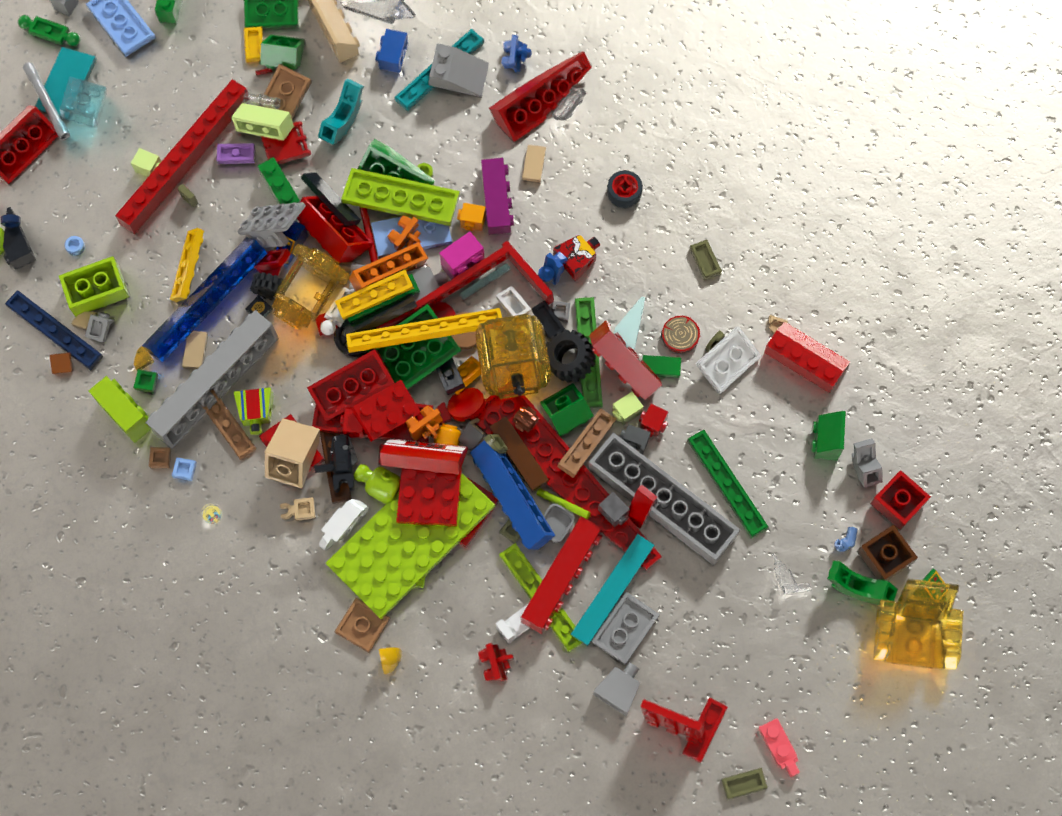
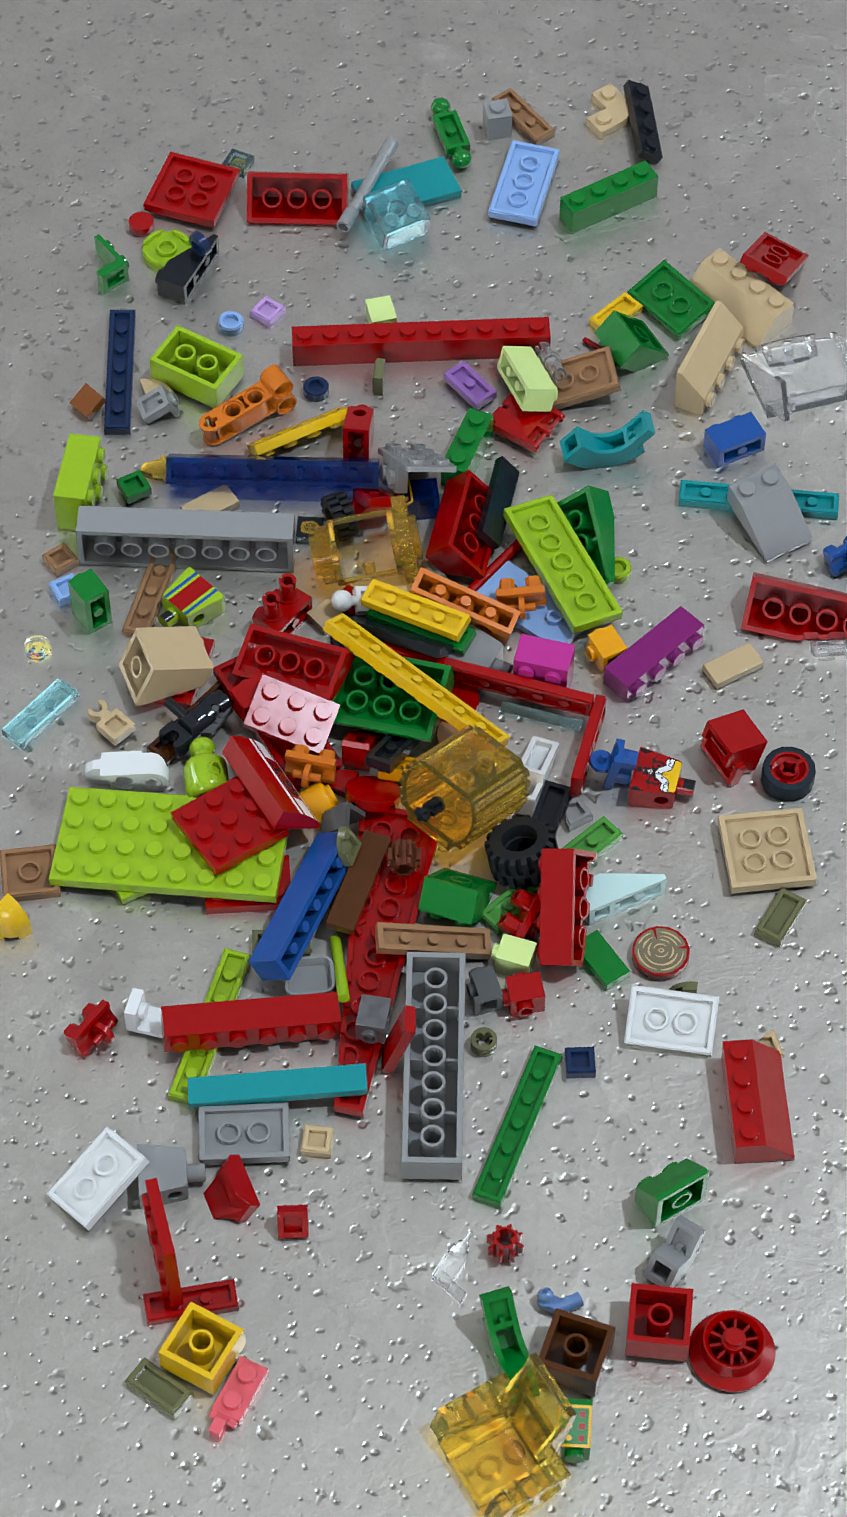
camera: 50 degrees right, 15 degrees down
none -> clear light blue tile [1,678,80,750]
none -> white tile [46,1126,149,1231]
none -> green brick [68,569,112,635]
none -> yellow brick [158,1302,246,1395]
none -> orange piece [199,365,297,446]
none -> red slope [203,1154,260,1222]
none -> lavender tile [250,296,286,328]
none -> red brick [252,573,312,634]
none -> red tile [277,1204,309,1238]
none -> tan tile [300,1124,334,1159]
none -> dark blue tile [303,376,329,402]
none -> tan tile [307,598,344,635]
none -> red slope [341,730,378,772]
none -> red torso [343,404,374,468]
none -> olive bush [471,1027,497,1057]
none -> red gear [487,1224,524,1263]
none -> red hips [497,889,540,939]
none -> dark blue tile [564,1047,596,1079]
none -> red piece [688,1310,775,1392]
none -> red plate [700,709,768,786]
none -> tan plate [718,808,817,894]

